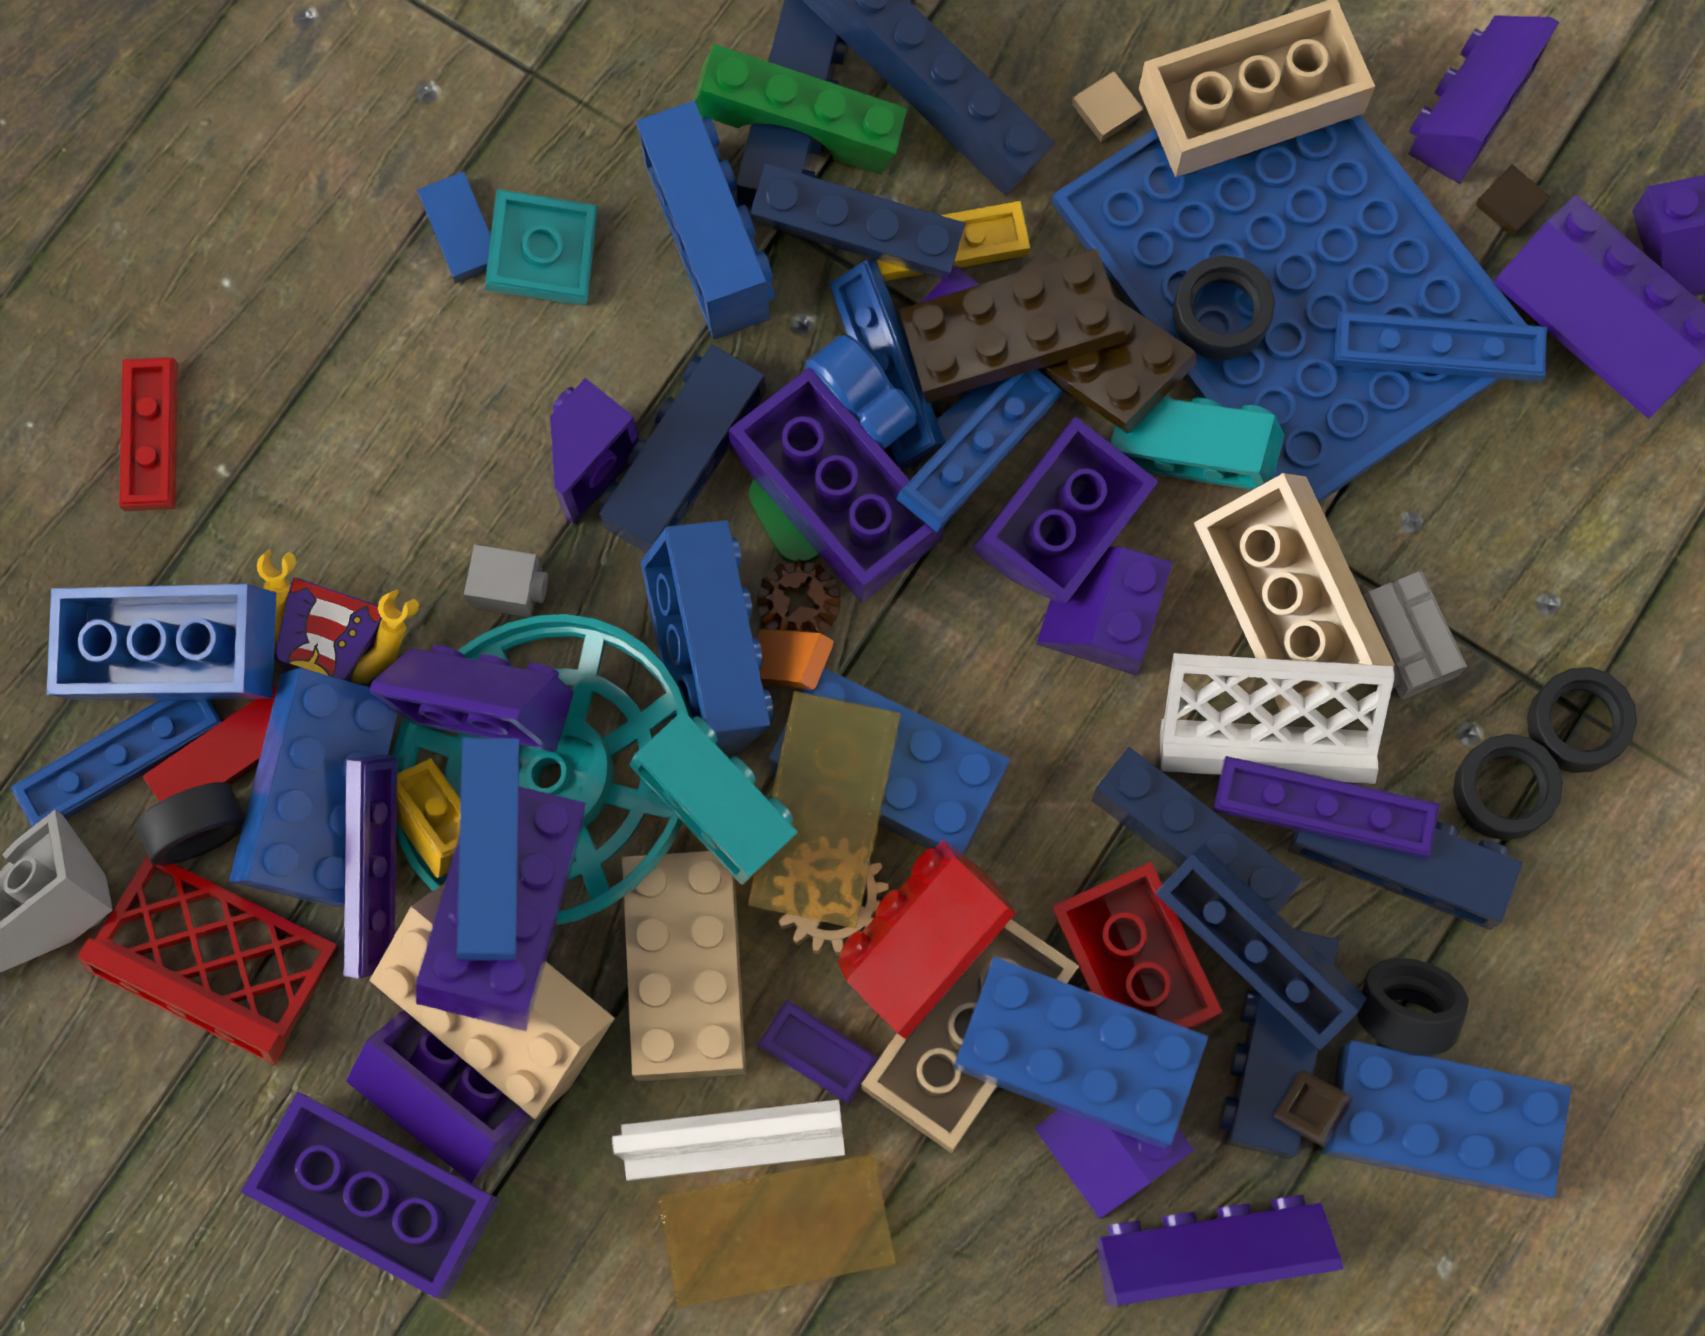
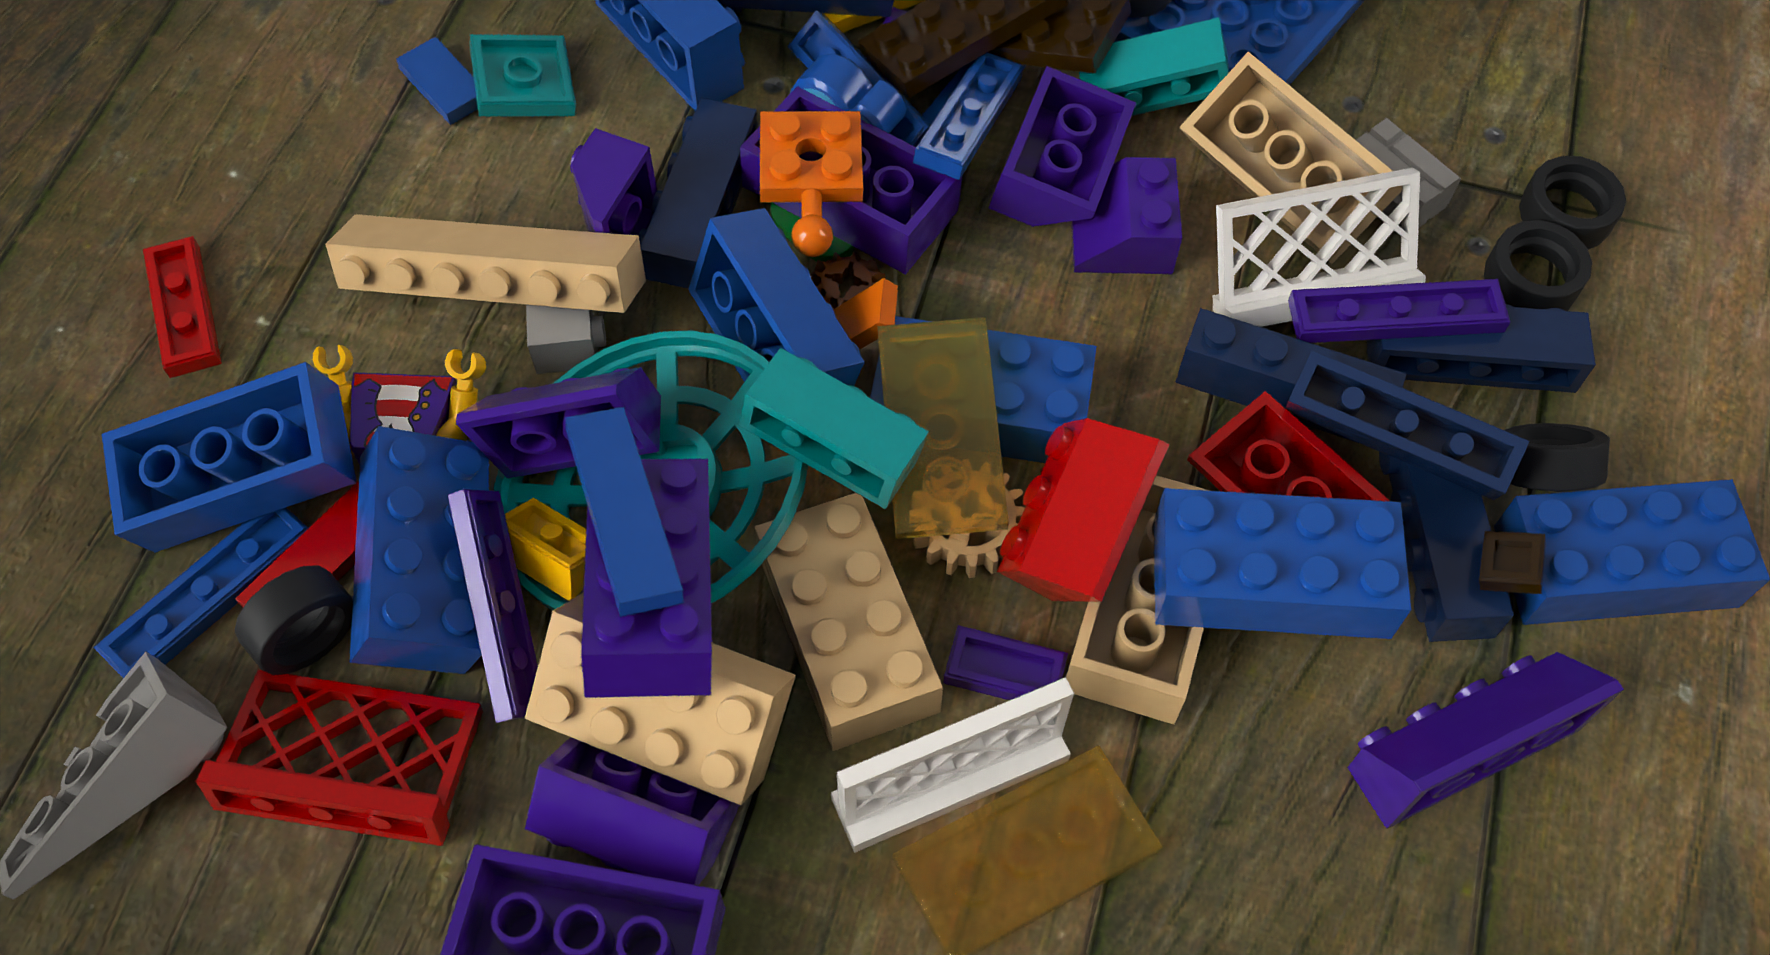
camera: 20 degrees left, 15 degrees down
dark purple slope [1034,1110,1194,1219] -> none
none -> tan brick [326,214,646,313]
none -> orange plate [760,111,863,257]

